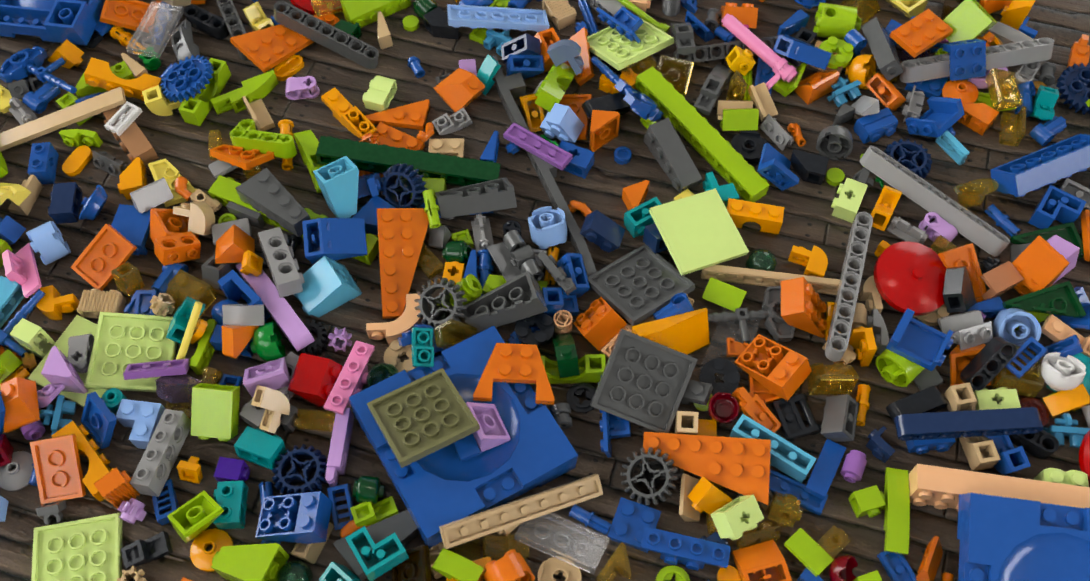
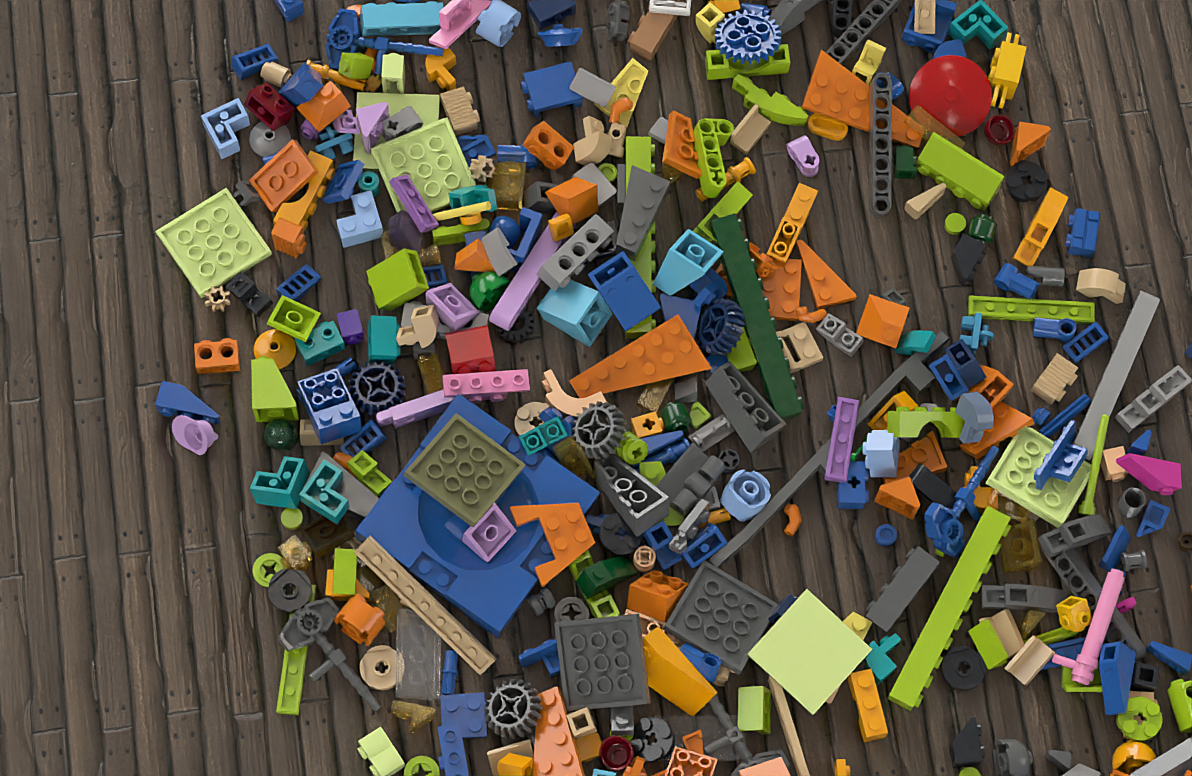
camera: 60 degrees right, 10 degrees up
orange plate [70,224,137,291] -> none
clear yellow brick [111,262,145,296] -> none
light orange slope [118,157,148,200] -> none
lavender gear [118,498,147,525] -> none
light grey brick [130,409,191,497] -> none
orange slope [150,208,199,244] -> none
light orange tile [177,456,203,484] -> none
clear yellow beam [208,130,222,160] -> none
lavender gear [328,327,352,352] -> none
dark green head [353,476,385,504] -> none
yellowish green brick [362,75,397,112] -> none
clear green hair [367,363,399,387] -> none
blue pin [407,56,426,78] -> none
lime pin [422,189,441,229] -> none
light blue plate [447,4,549,32] -> none
lavender slope [459,59,477,76] -> none
blue slope [480,131,500,163] -> none
dark blue brick [580,210,626,253] -> none
orange slope [622,180,650,211] -> none
teal brick [624,197,661,238] -> none
orange slope [721,2,758,28] -> none
clear green hair [745,249,777,271] -> none
blue bracket [757,143,800,191] -> none
light grey hinge [760,114,795,151] -> none
orange arm [787,123,806,147] -> none
orange slope [794,71,840,105] -> none
dark azure hips [827,76,862,107] -> none
blue piece [844,29,867,61] -> none

